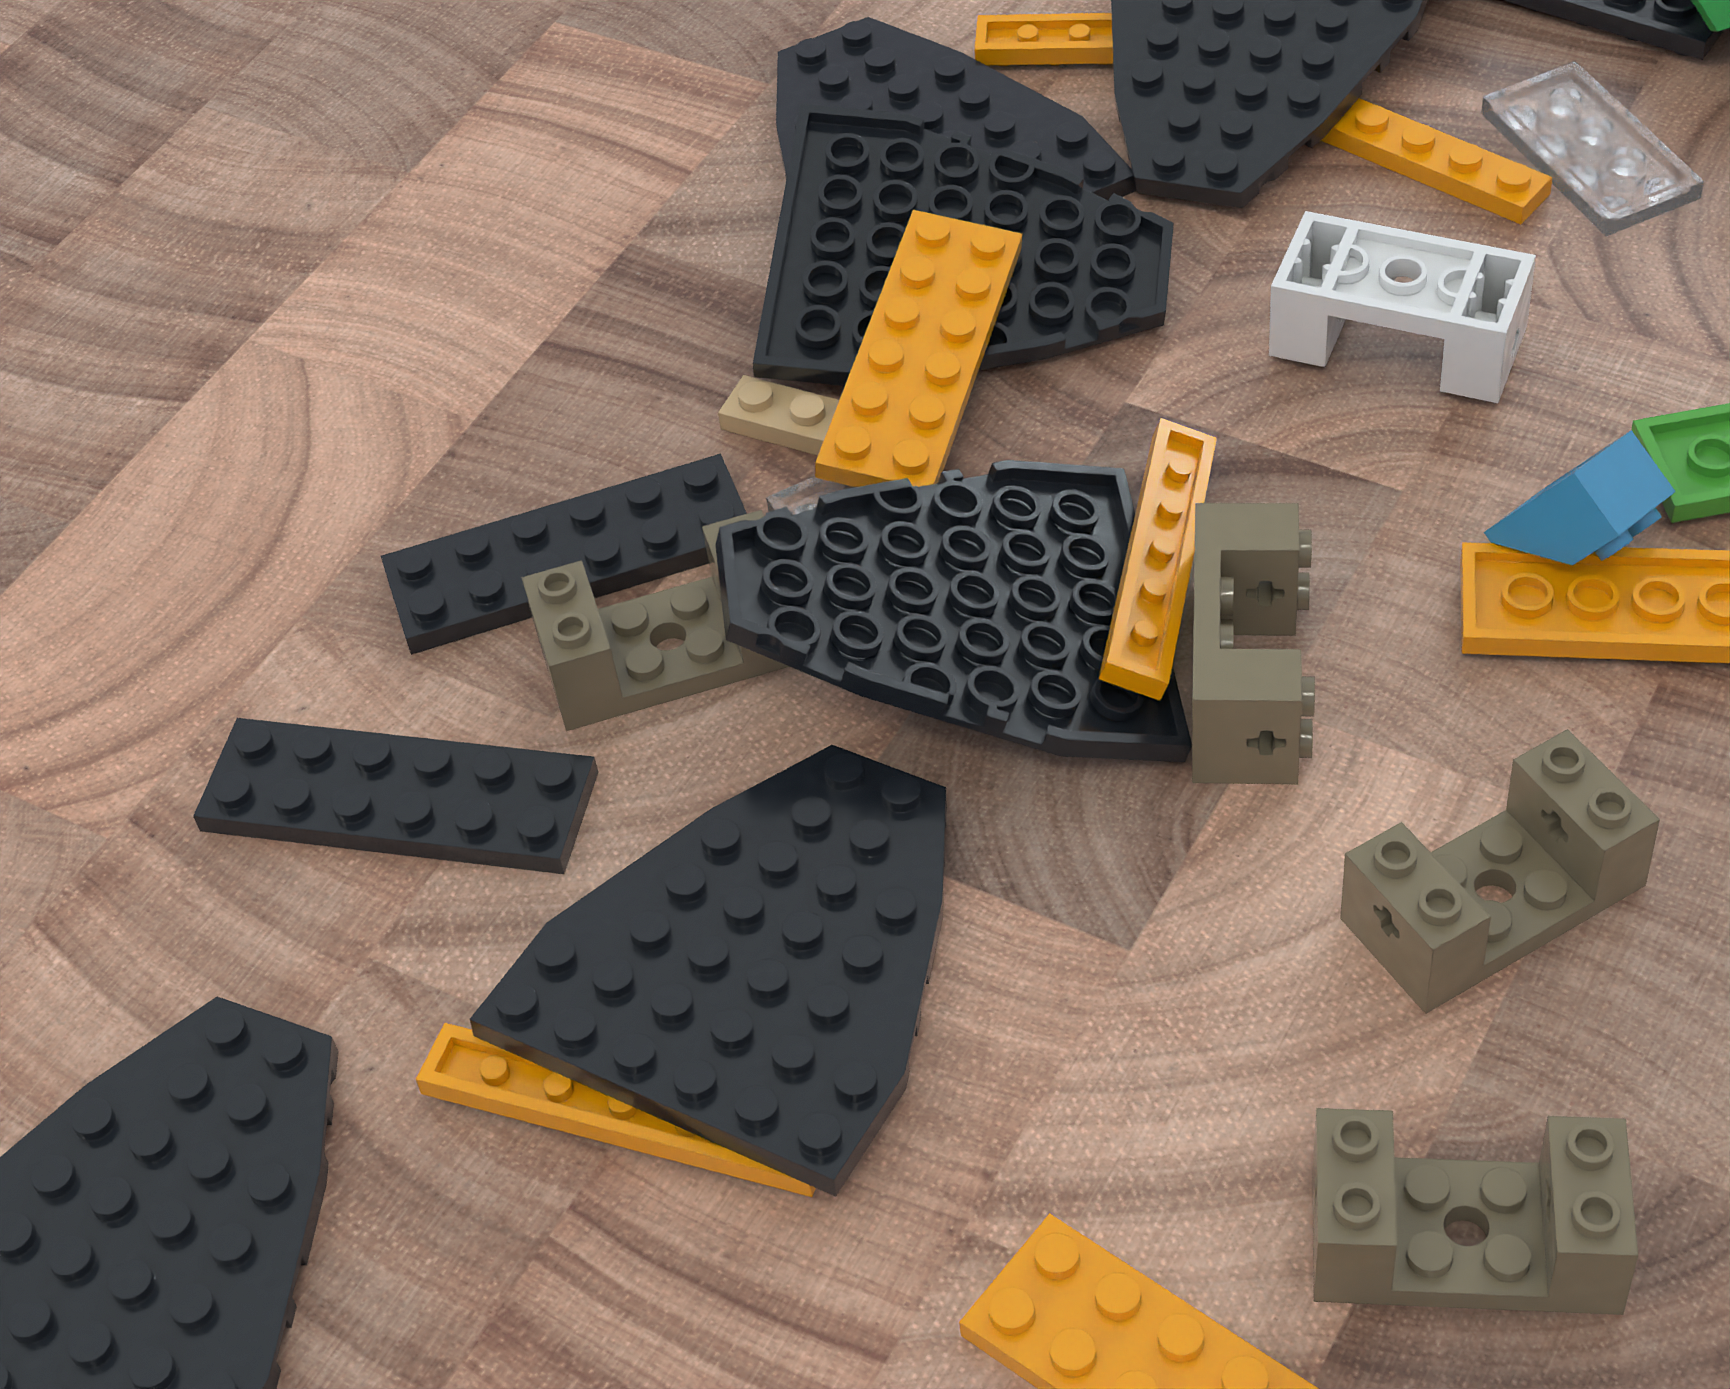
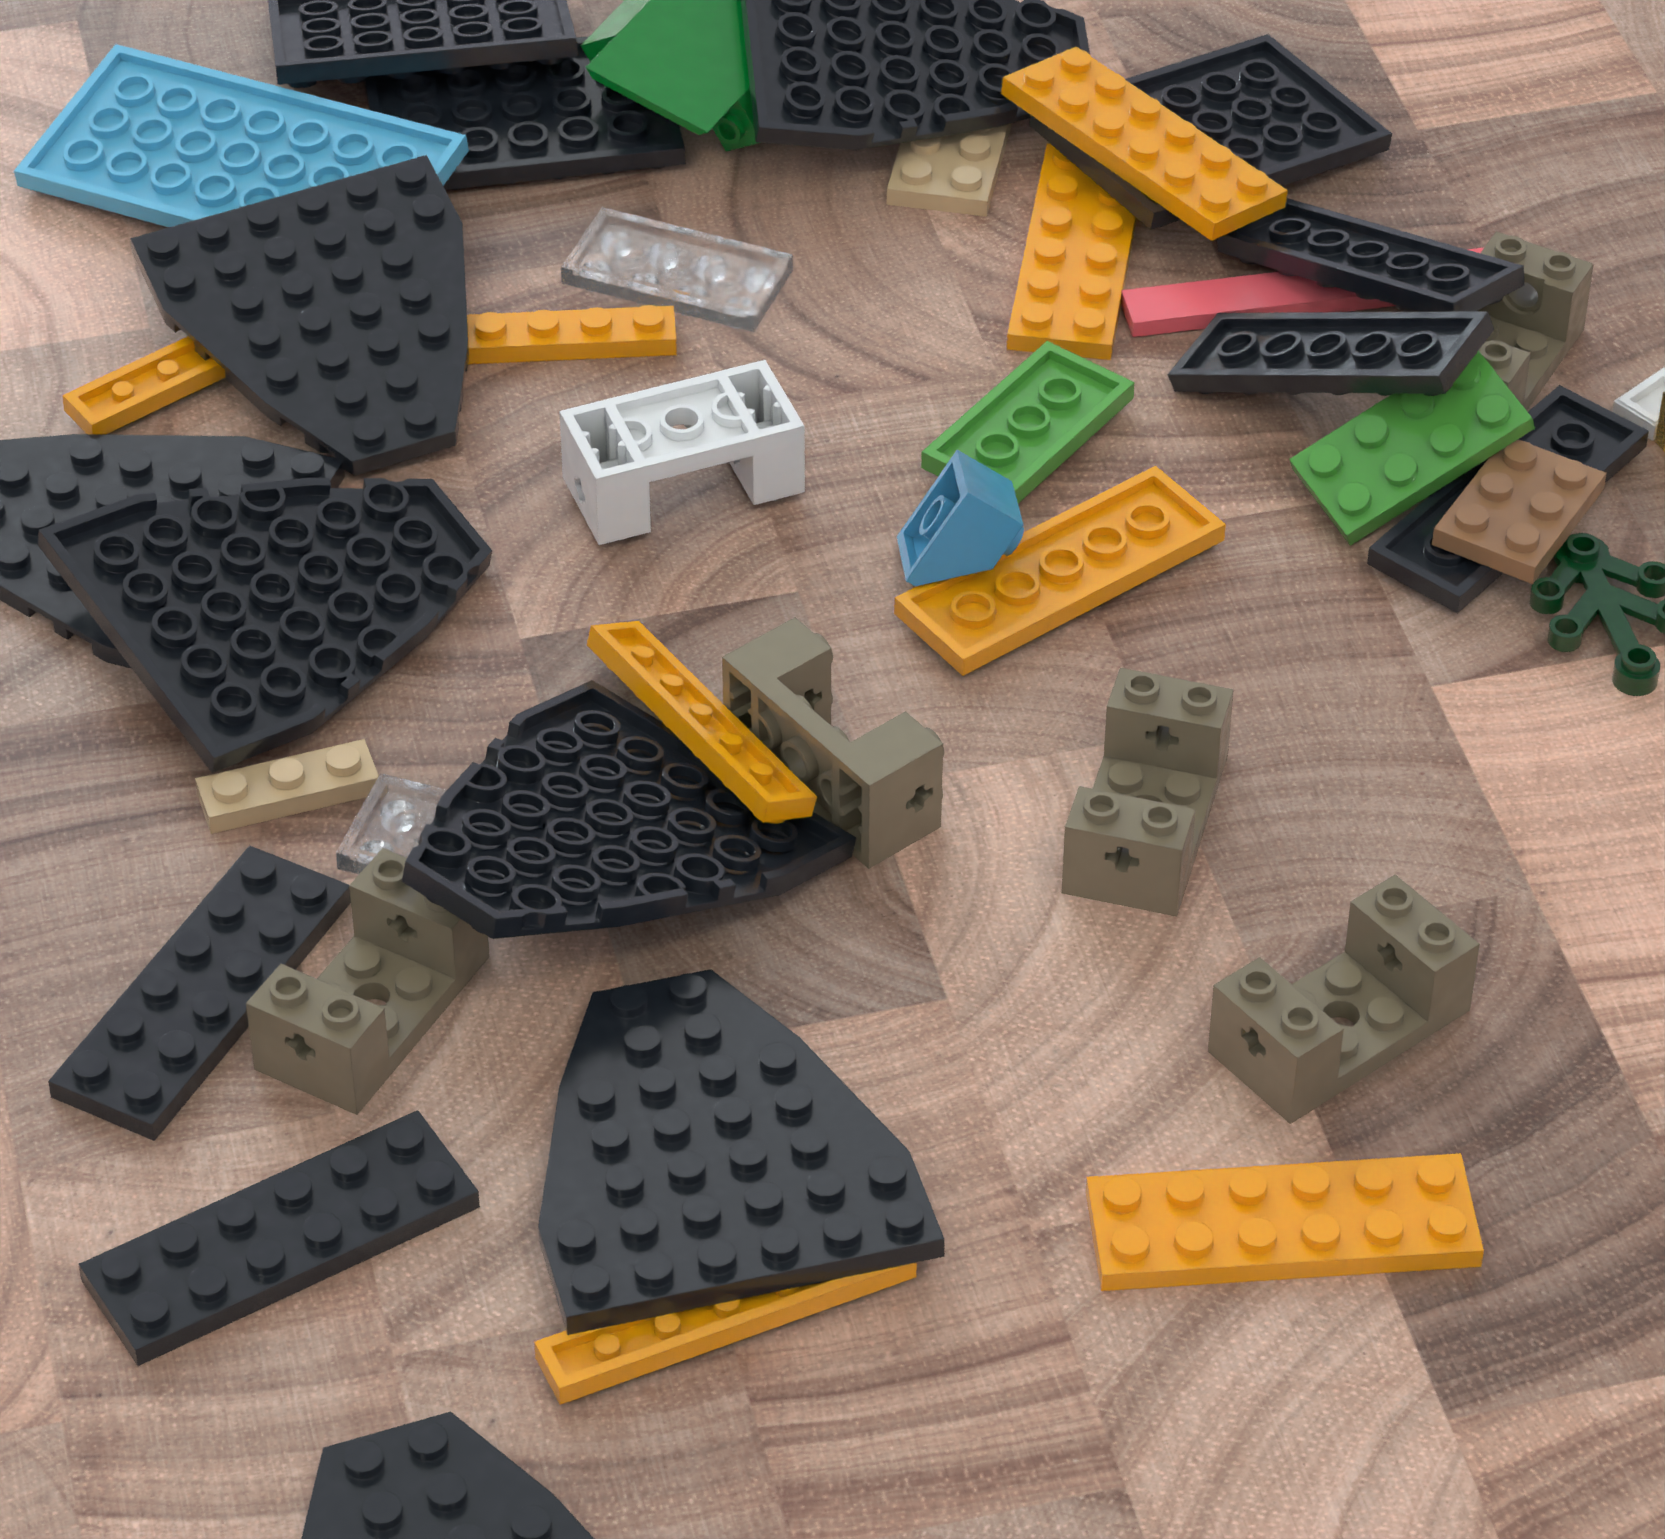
camera: 50 degrees left, 5 degrees down
light orange plate [815,210,1022,487] -> none

